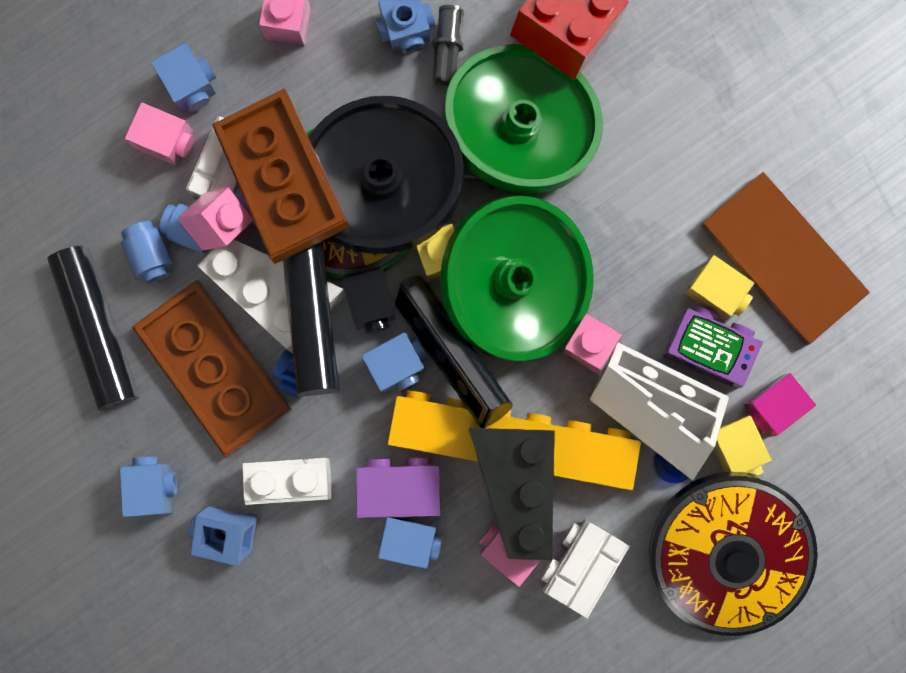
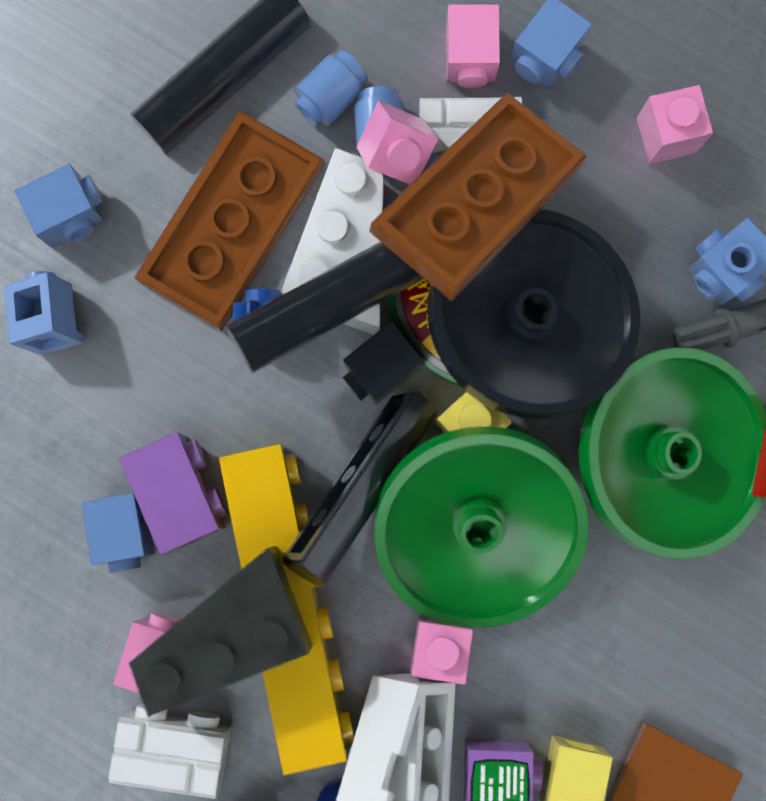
camera: 70 degrees right, 0 degrees up
white brick [243,458,332,505] -> none
medium blue brick [361,332,428,394] -> none

